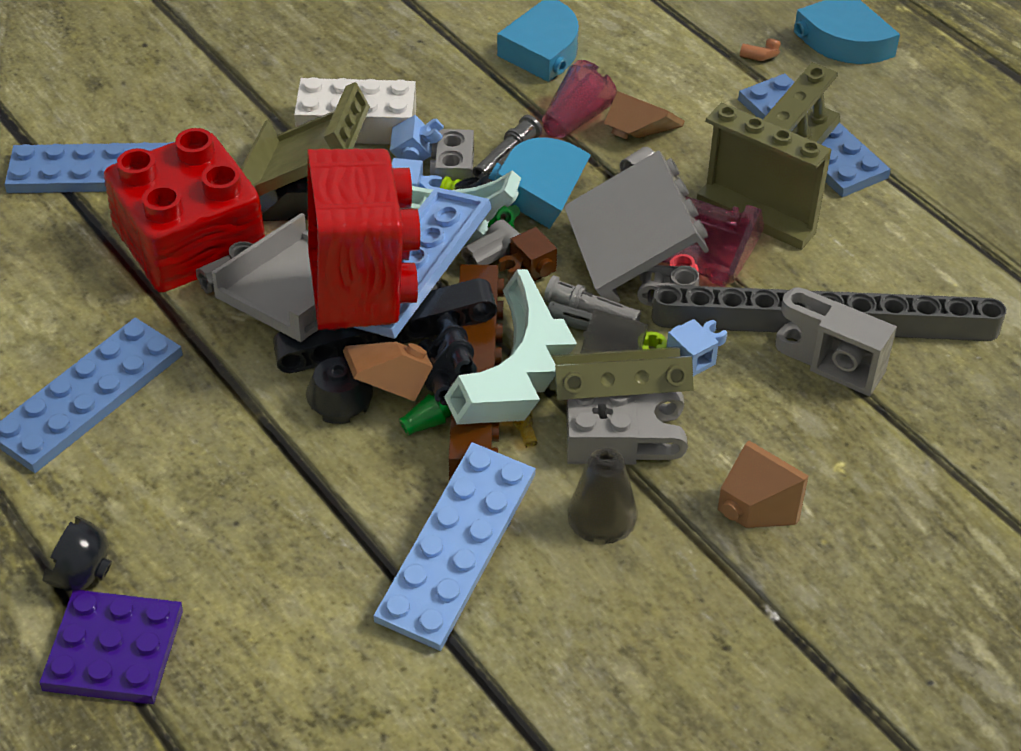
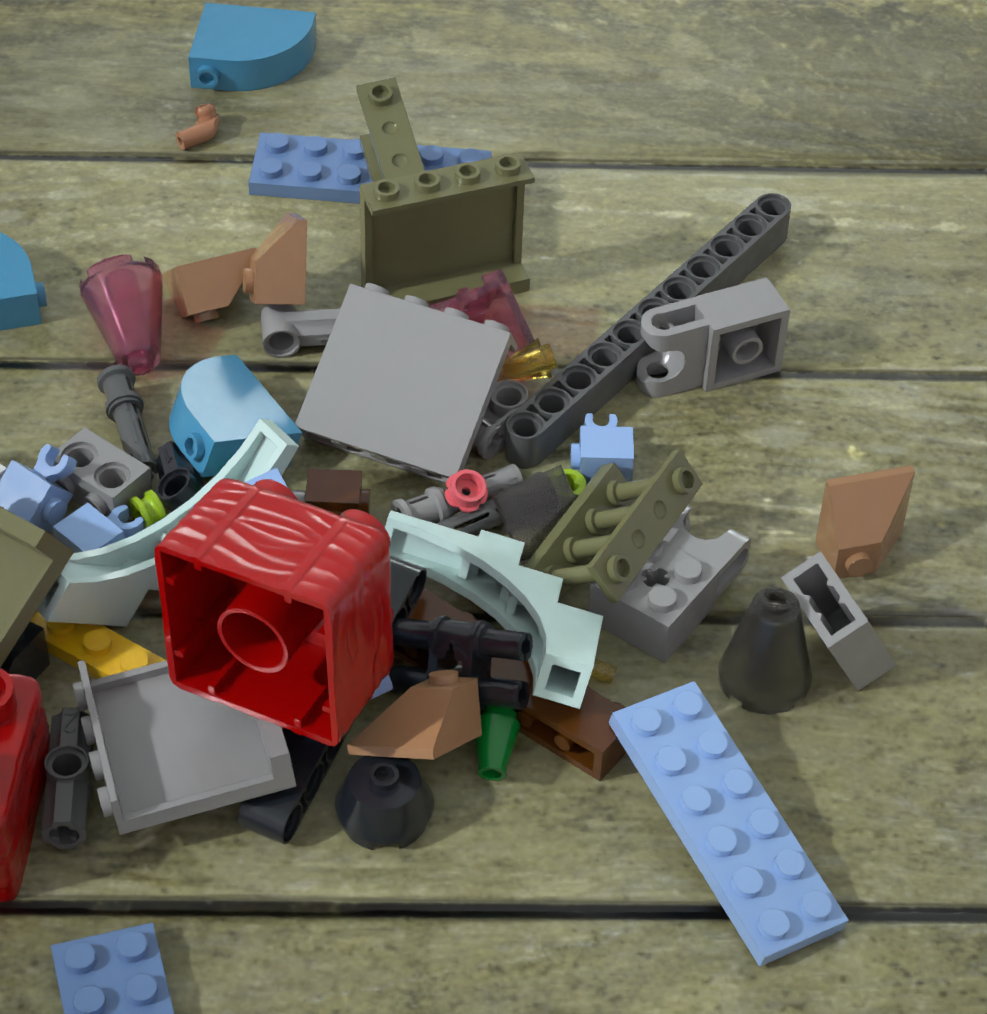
camera: 55 degrees left, 0 degrees up
none -> medium nougat slope [243,213,307,305]
none -> coral plate [444,469,488,513]
none -> clear yellow cone [497,338,558,382]
none -> light grey brick [781,551,897,691]

